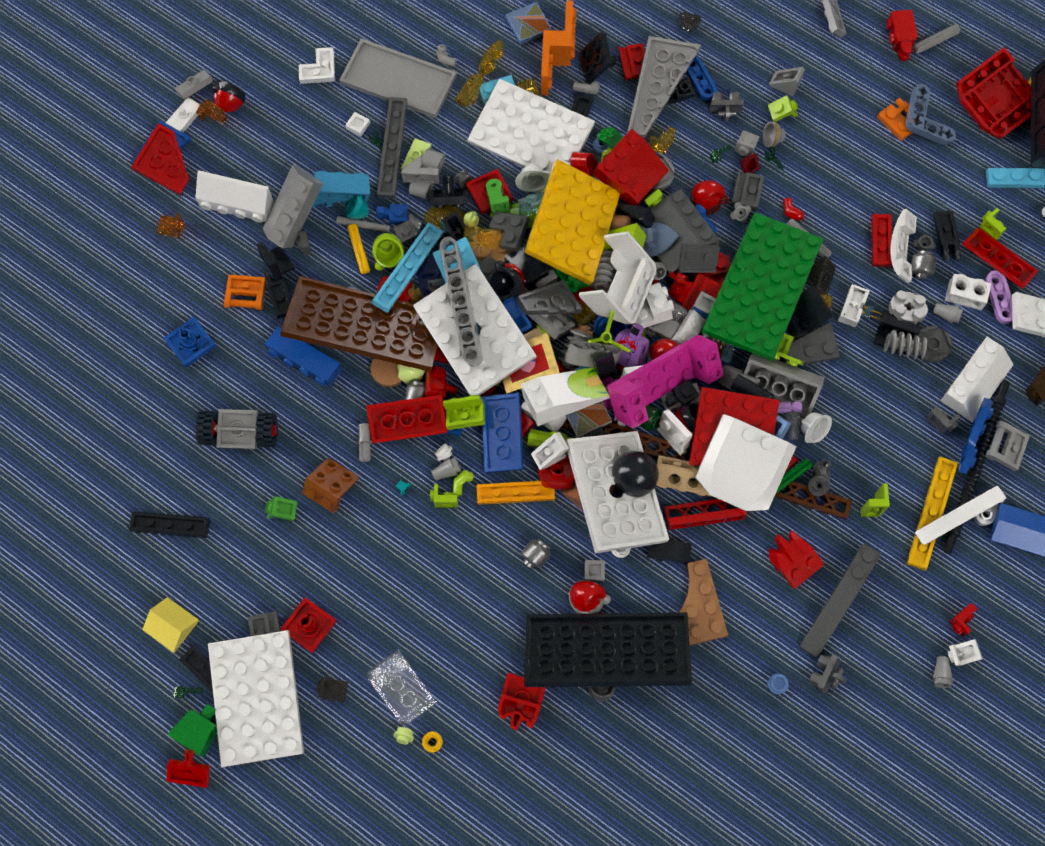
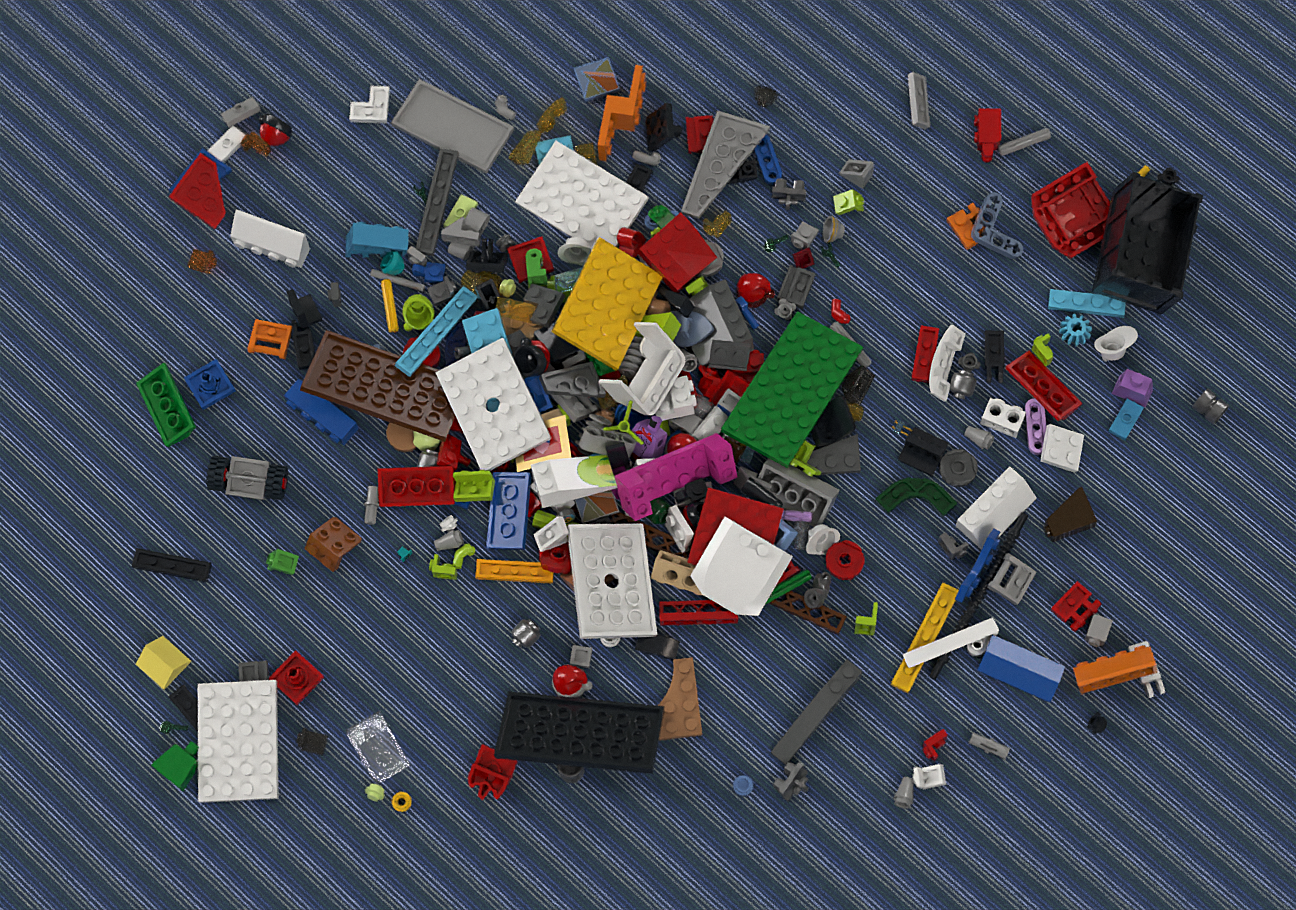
camera: 10 degrees right, 0 degrees up
red plate [166,749,210,788] -> none
light grey slope [263,164,323,248] -> none
white plate [345,112,370,136] -> none
clear yellow plate [408,284,423,303] -> none
light grey beam [440,237,483,367] -> none
black piece [612,451,659,497] -> none
red plate [769,530,825,589] -> none
white piece [838,284,870,327] -> none
light grey piece [884,330,927,361] -> none
light grey plate [889,290,928,324] -> none
none -> green slope [136,363,196,447]
none -> light grey plate [407,246,427,267]
none -> dark grey tile [555,508,576,524]
none -> red plate [825,540,865,580]
none -> dark green plate [875,477,957,517]
none -> light grey pin [969,732,1010,760]
none -> medium azure gear [1059,314,1092,347]

